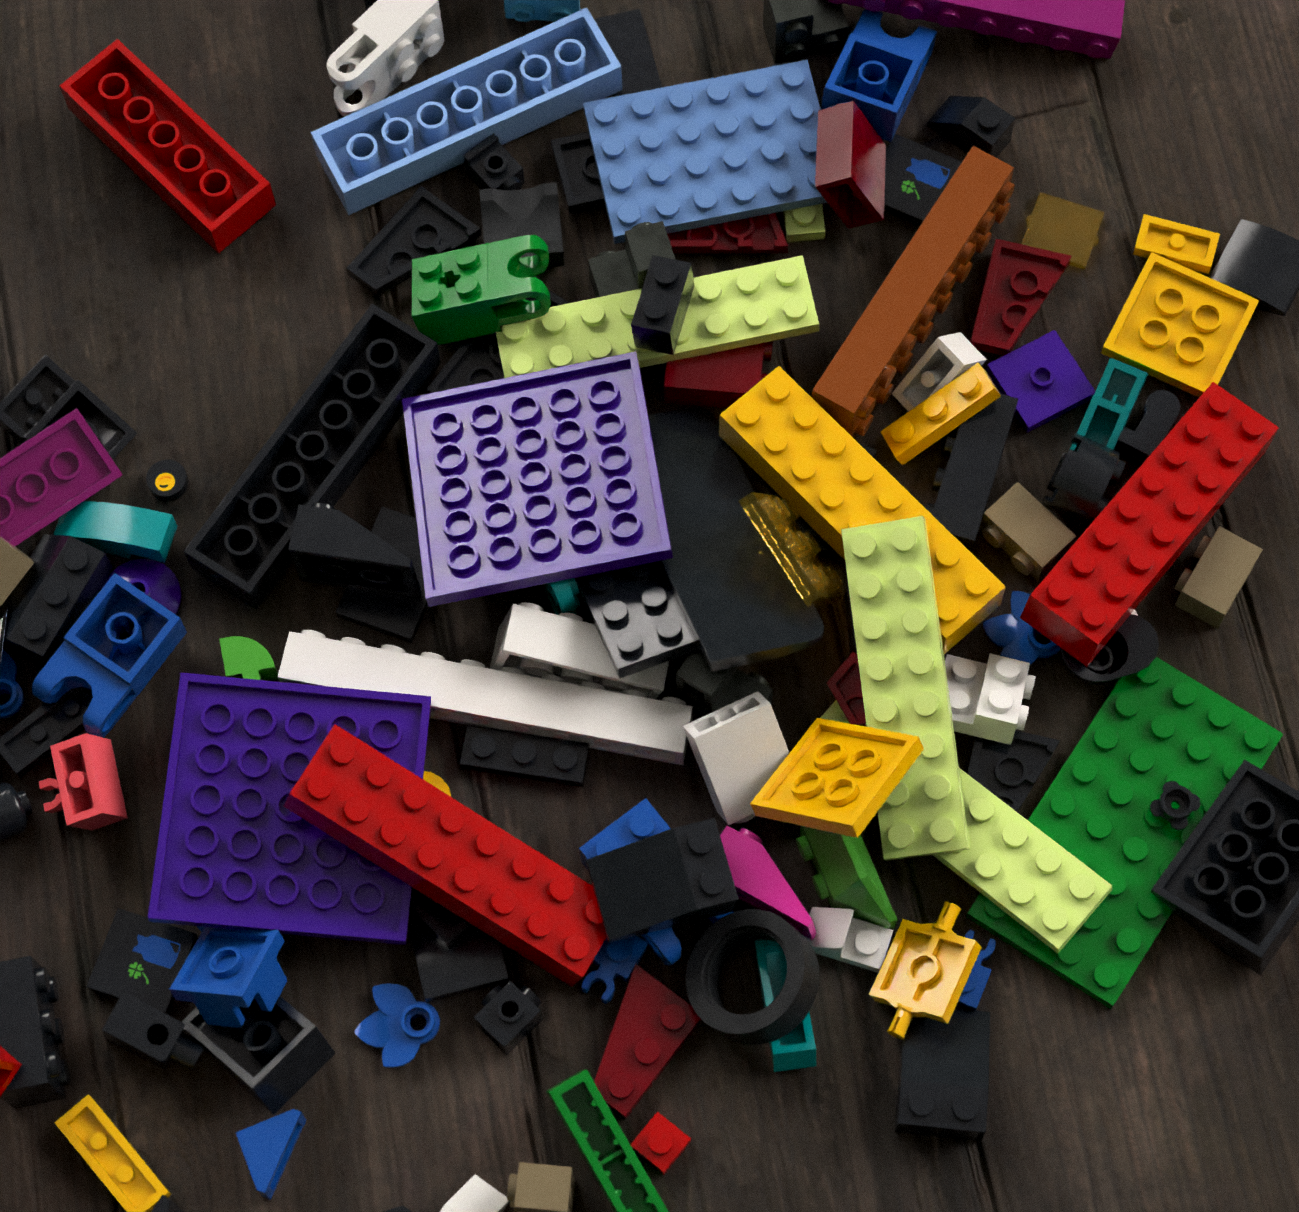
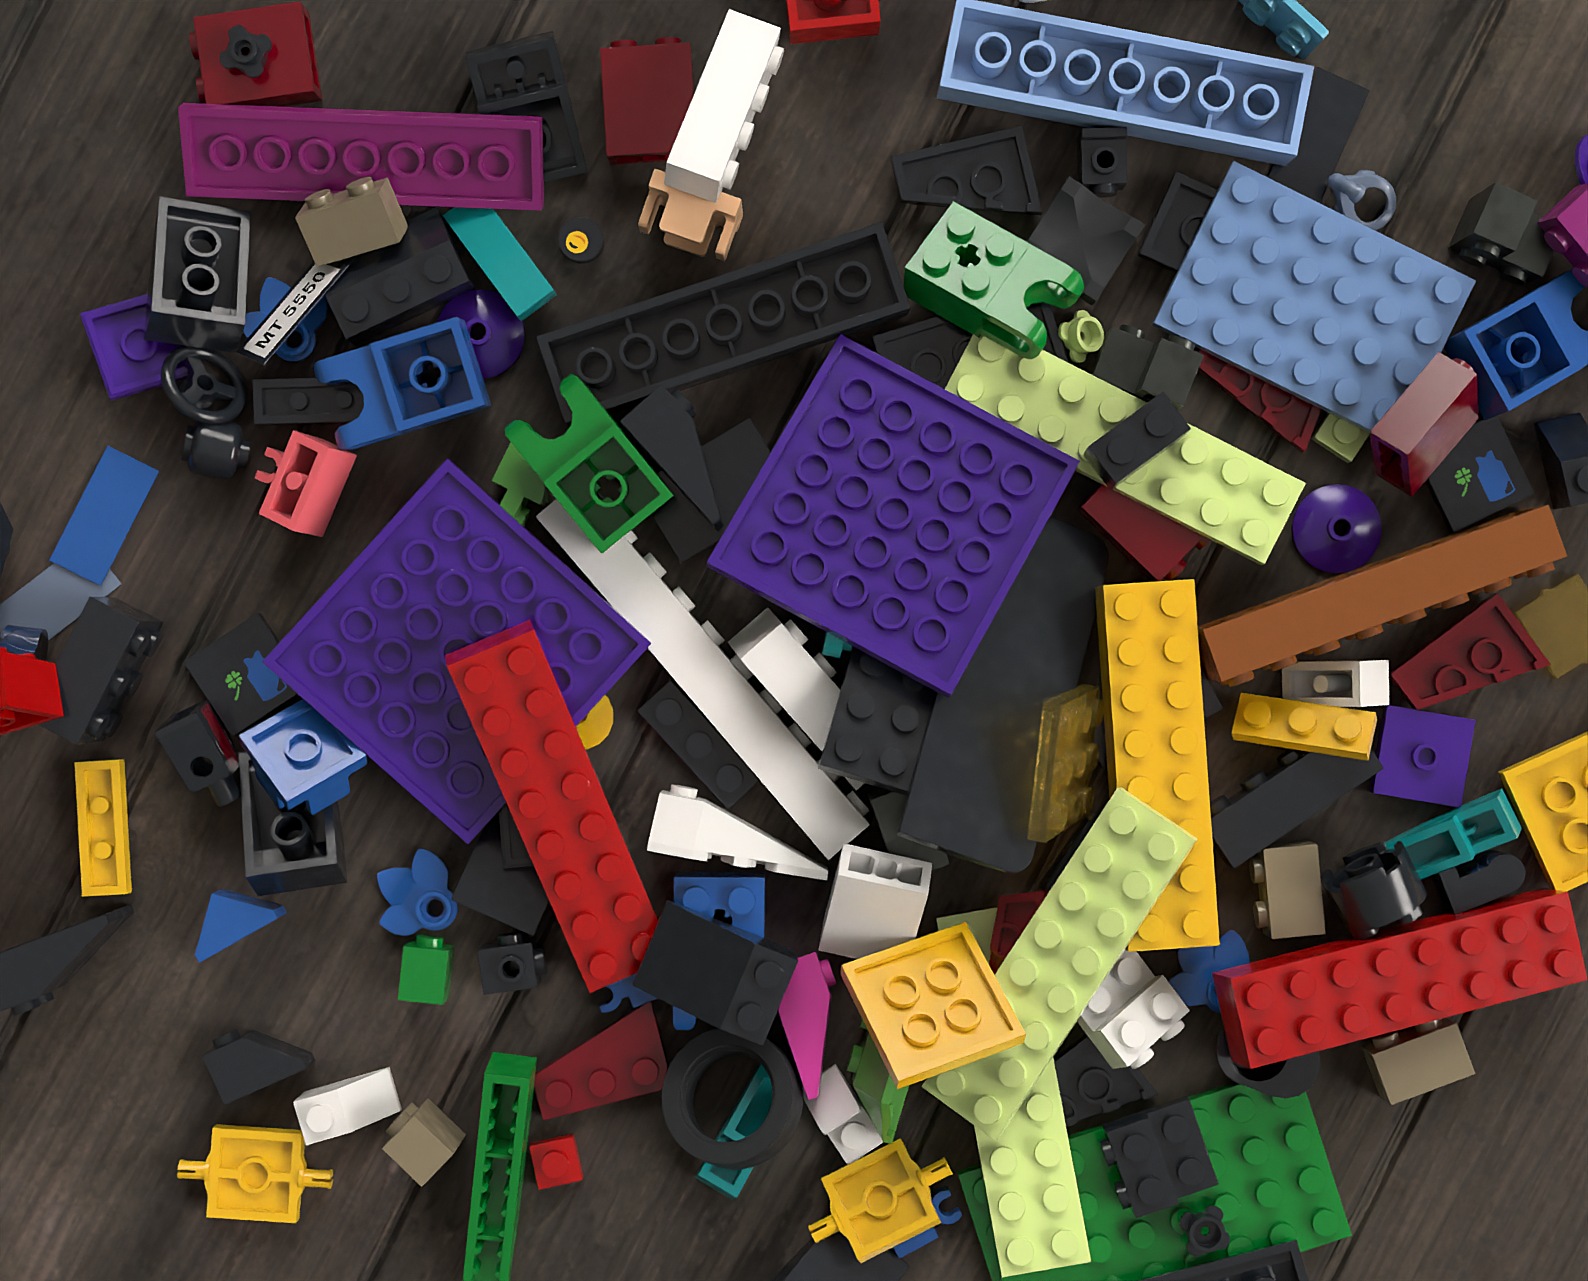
camera: 30 degrees right, 20 degrees up
none -> green brick [398,935,455,1005]
none -> green brick [504,374,674,554]
none -> dark red brick [600,37,694,165]
none -> light nougat panel [638,168,743,261]
none -> white wedge [647,784,828,880]
none -> white wedge [664,9,784,203]
none -> yellowish green plate [1058,310,1104,363]
none -> black plate [1099,1096,1219,1218]
none -> dark purple dish [1292,484,1381,573]
none -> sand blue piece [1328,170,1396,231]

